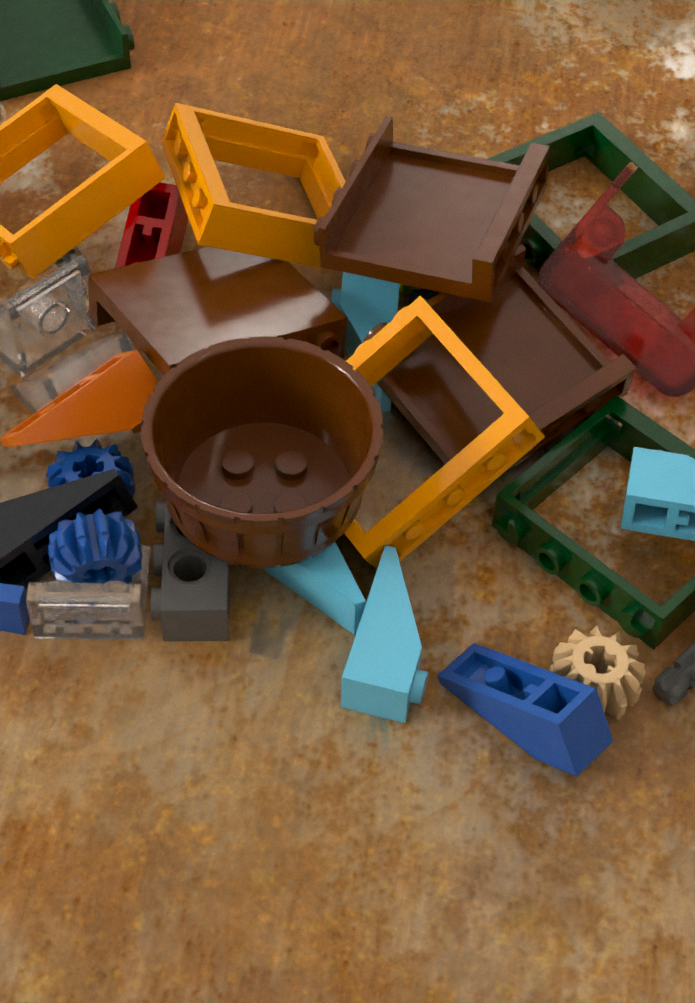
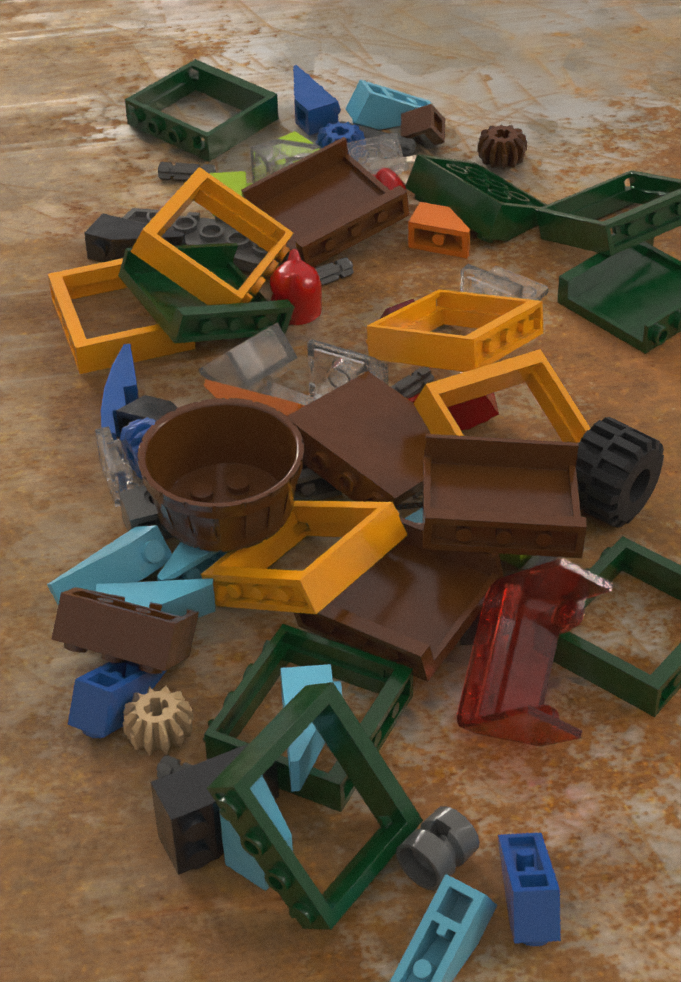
camera: 75 degrees right, 10 degrees down
none -> medium azure slope [47,525,172,604]
none -> reddish brown wedge [51,587,199,674]
none -> black wheel [576,417,664,528]

